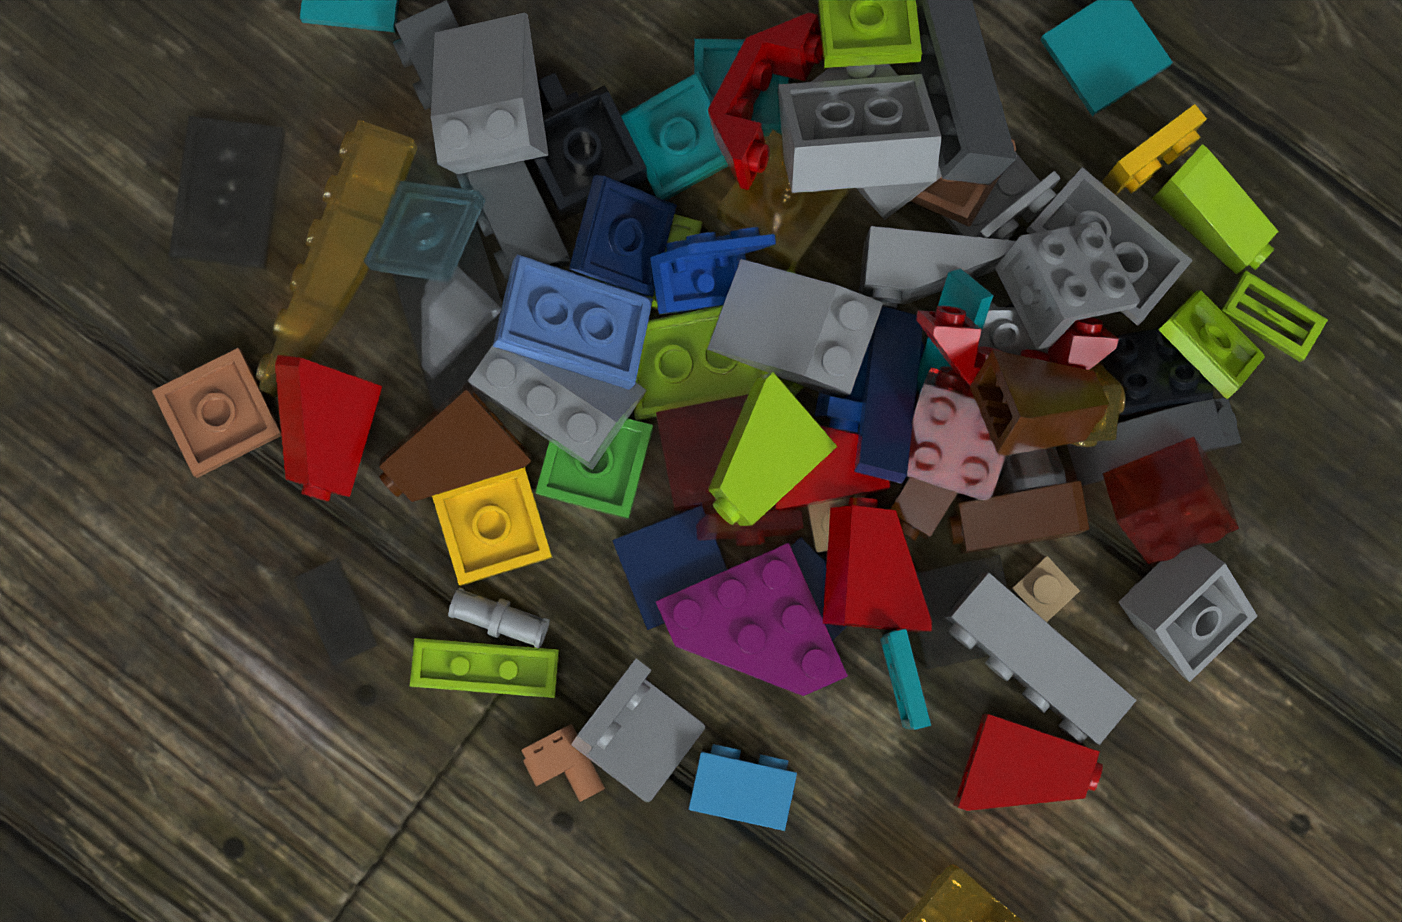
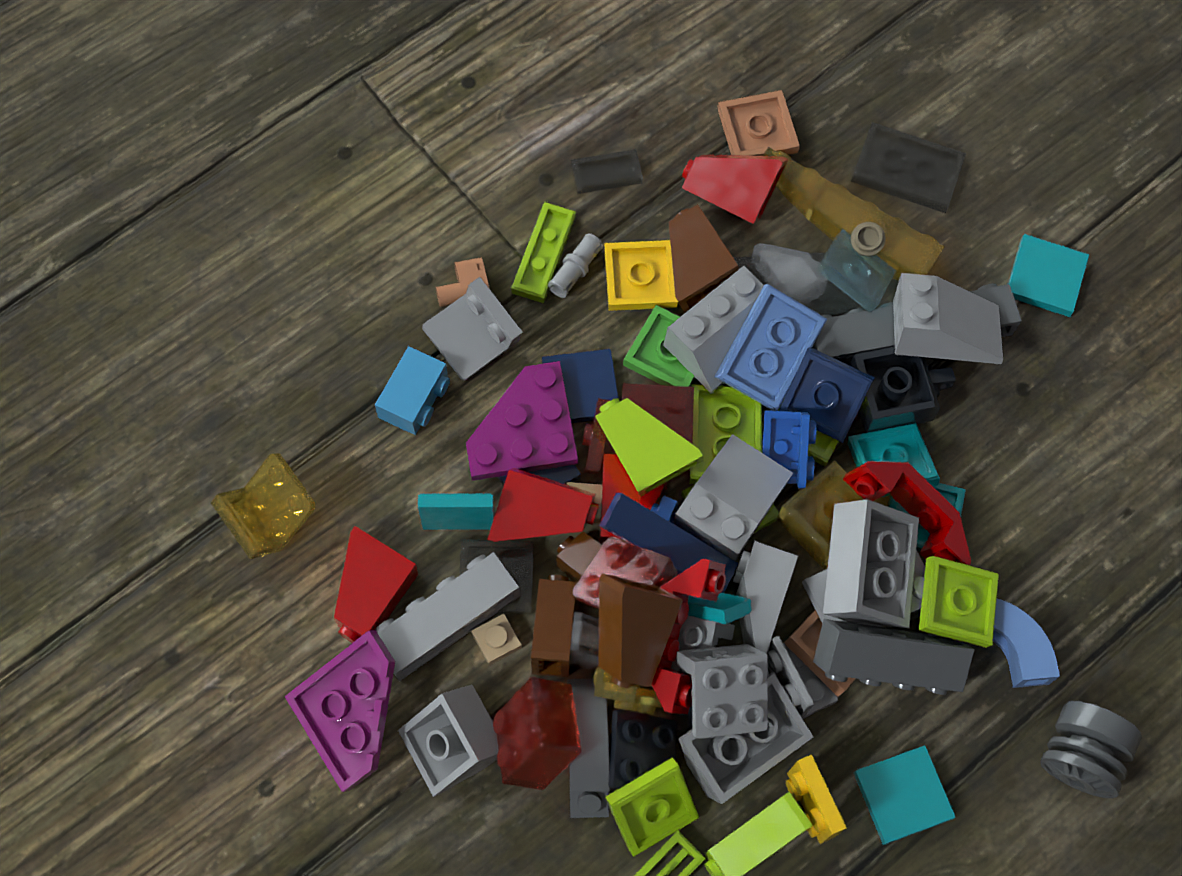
camera: 105 degrees right, 15 degrees down
none -> magenta plate [285,630,395,792]
none -> dark tan plate [851,222,886,257]

